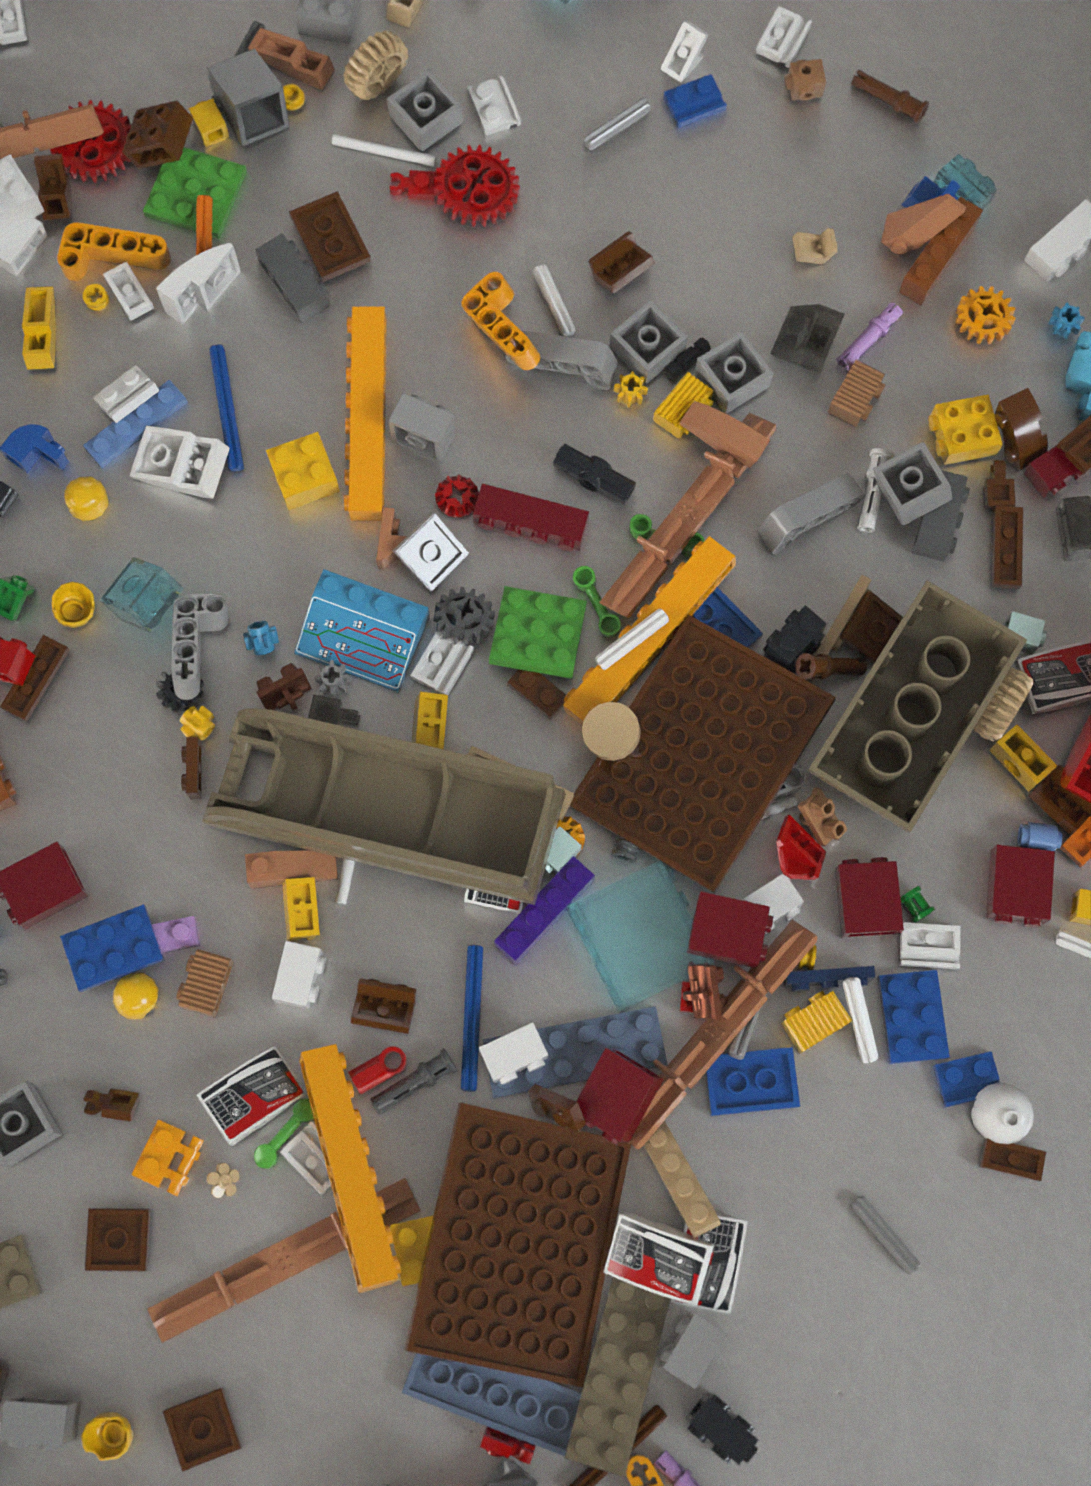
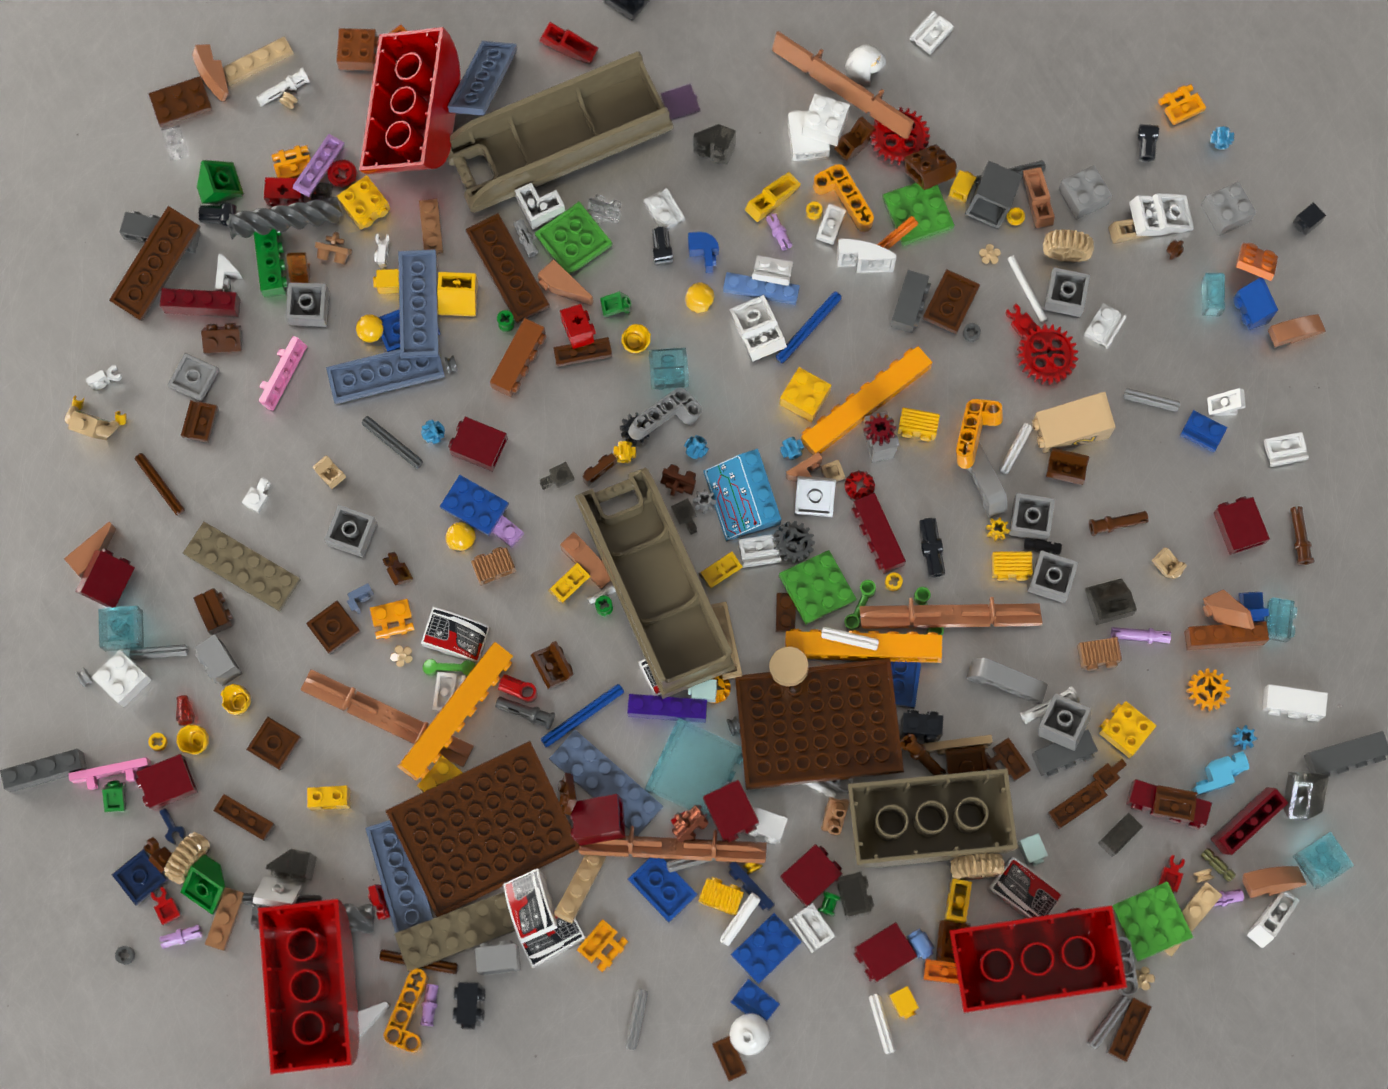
camera: 55 degrees right, 0 degrees up
white brick [272,941,326,1009] -> none
white brick [479,1022,548,1085] -> none
nougat slope [679,401,770,468] -> none
red slope [776,814,827,880] -> none
medium nougat brick [784,59,826,101] -> none
reddish brown brick [994,388,1048,471] -> none
none -> yellow brick [307,785,351,811]
none -> sand blue bracket [347,583,374,614]
none -> clear smoke plate [539,462,574,490]
none -> light orange plate [577,919,628,973]
none -> green bush [595,595,613,617]
none -> lavender pin [766,213,792,251]
none -> dark azure gear [780,437,804,460]
none -> tan plate [820,460,845,482]
none -> clear smoke brick [836,872,874,920]
none -> dark red gear [863,413,897,446]
none -> yellow bush [885,572,903,591]
none -> yellow brick [898,407,940,441]
none -> dark grey bush [963,323,981,342]
none -> tan plant [979,244,1001,264]
none -> reddish brown plate [986,737,1031,782]
none -> tan slope [1032,392,1116,453]
none -> reddish brown pin [1089,511,1149,536]
none -> dark red brick [1213,496,1270,555]

